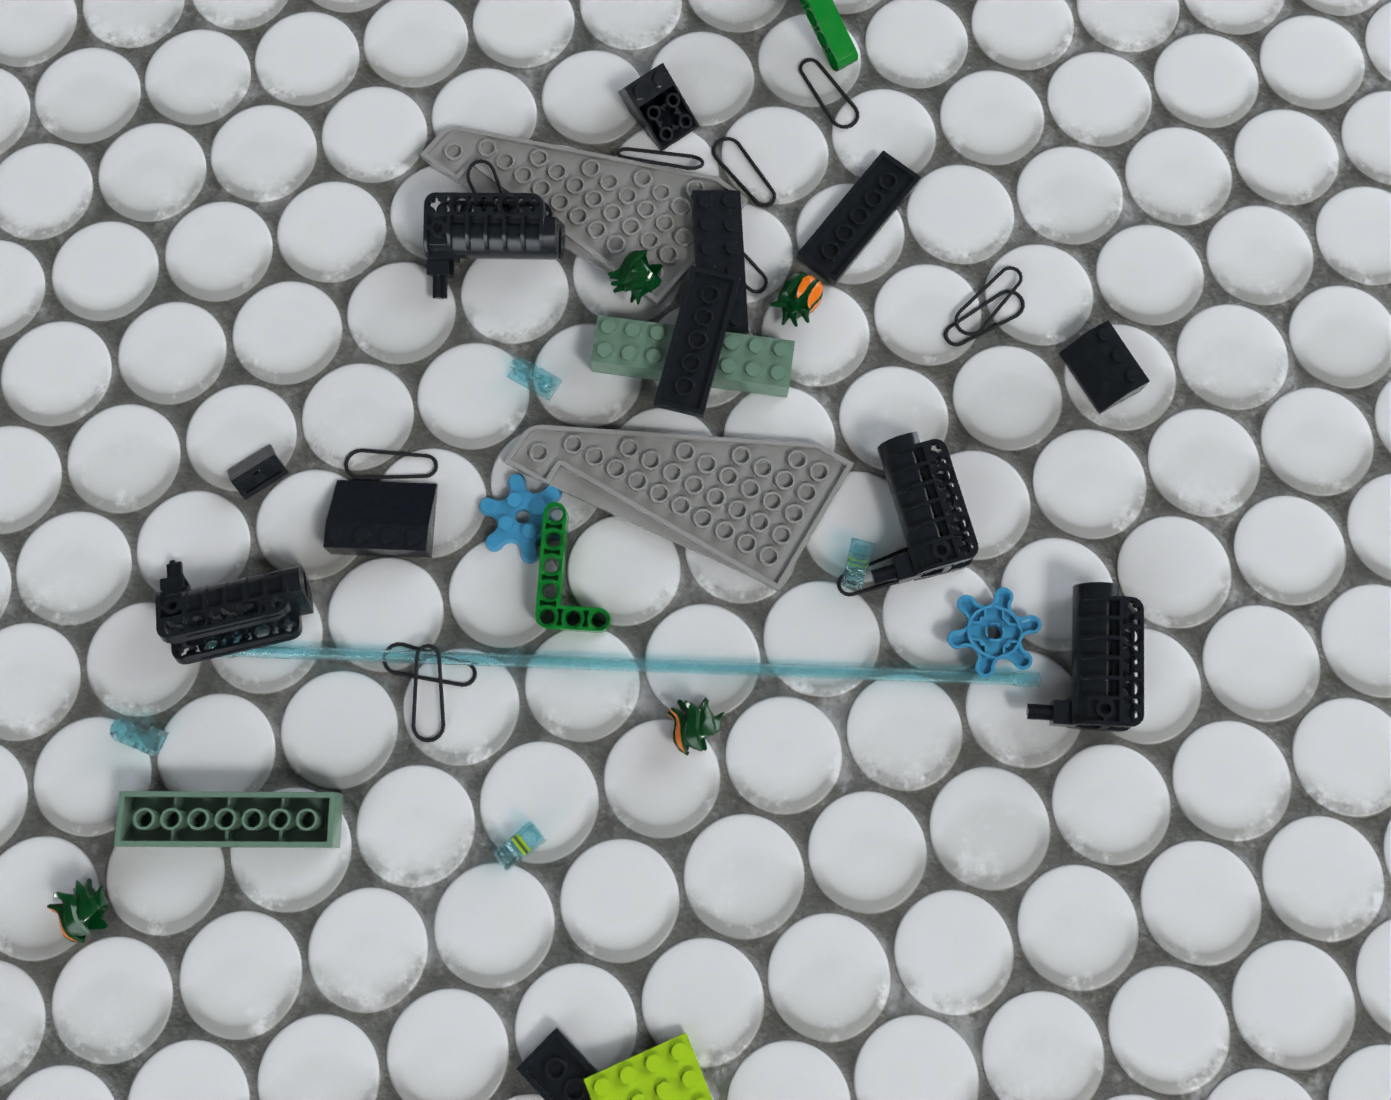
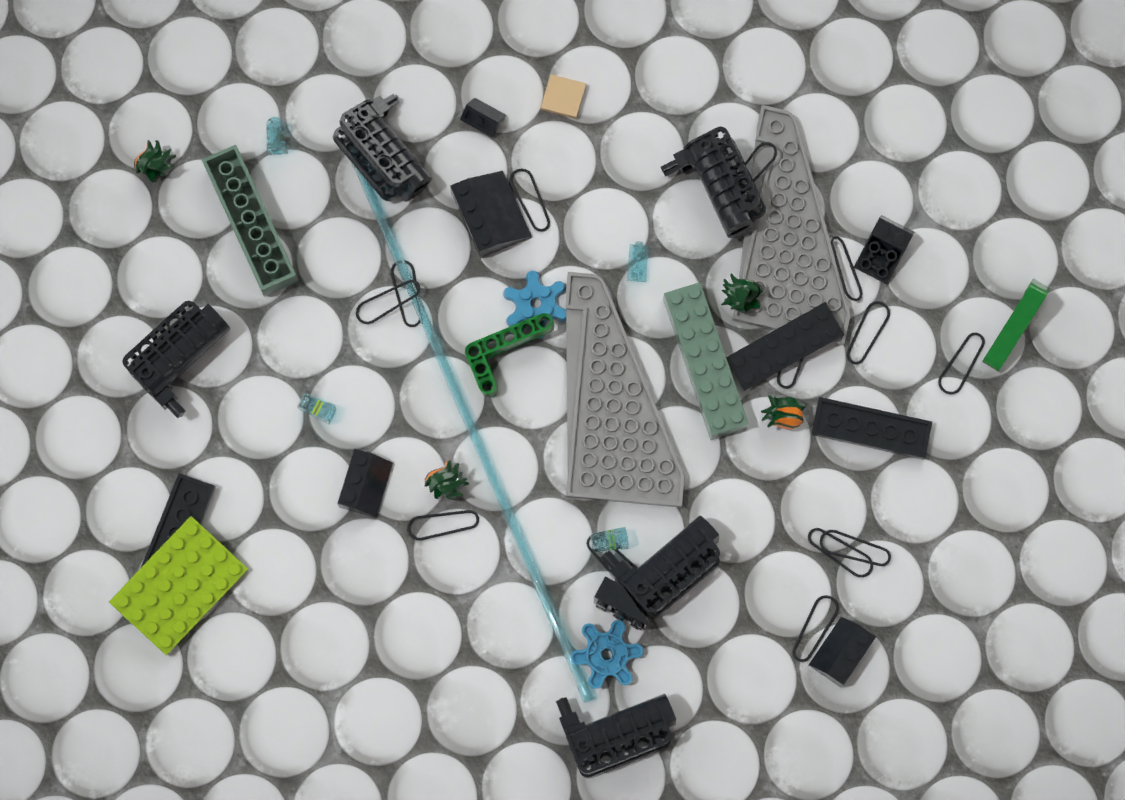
camera: 65 degrees right, 0 degrees up
black plate [654,266,740,418] -> none
none -> black piece [122,301,231,419]
none -> black slope [337,448,393,518]
none -> black piece [407,510,479,540]
none -> tan tile [541,74,586,119]
none -> black slope [594,576,648,631]
none -> black piece [792,595,839,662]

